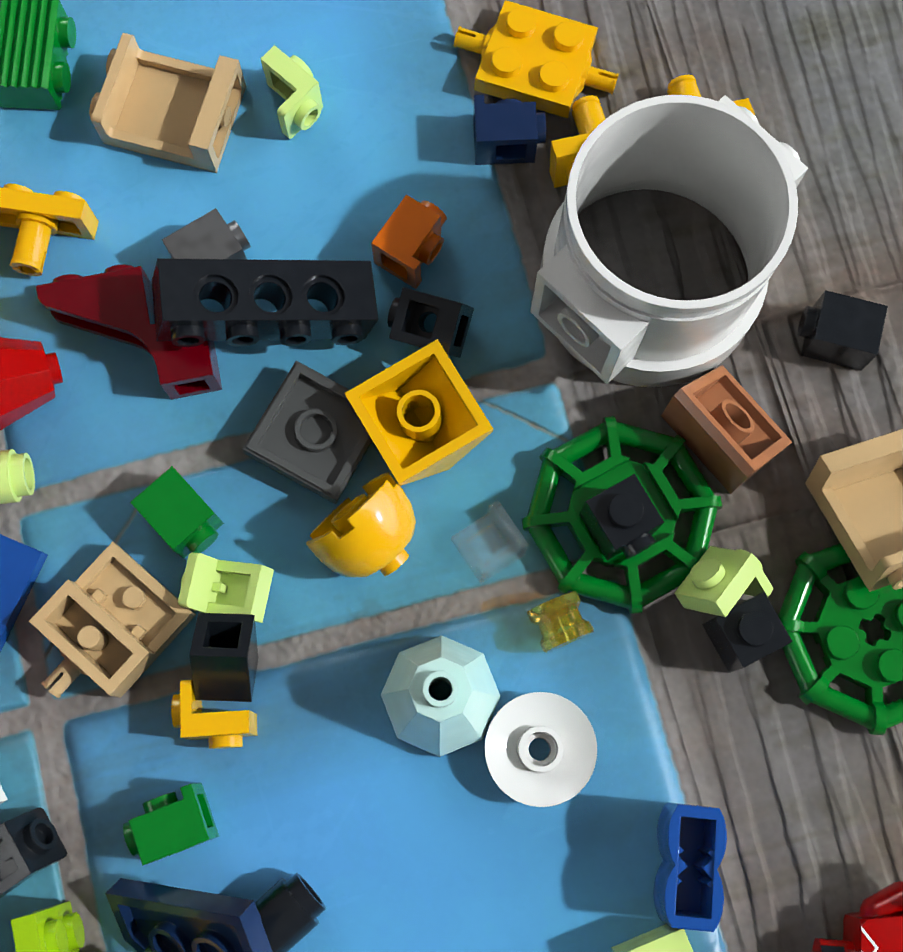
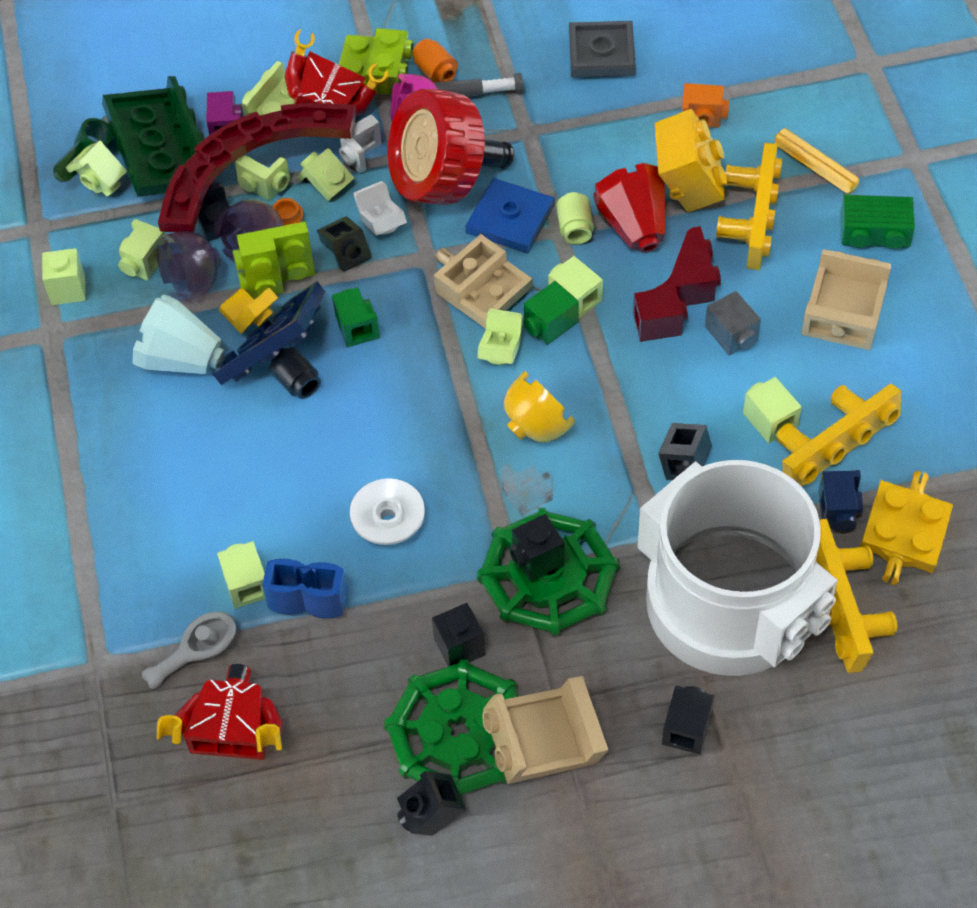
camera: 95 degrees right, 20 degrees down
black brick [152,258,379,347] -> none
yellow bracket [171,680,258,749] -> none
black brick [189,613,258,702] -> none
dark grey plate [242,361,372,504] -> none
yellowish green bracket [260,45,323,139] -> none
yellow slope [344,339,493,486] -> none
orange brick [371,194,447,289] -> none
light aqua cone [381,635,500,757] -> none
clear yellow wheel [527,591,594,653] -> none
nougat slope [661,365,792,494] -> none
yellowish green bracket [674,546,773,617] -> none
none -> yellowish green brick [548,256,603,319]
none -> yellowish green brick [743,377,802,444]
none -> yellow plate [777,383,901,487]

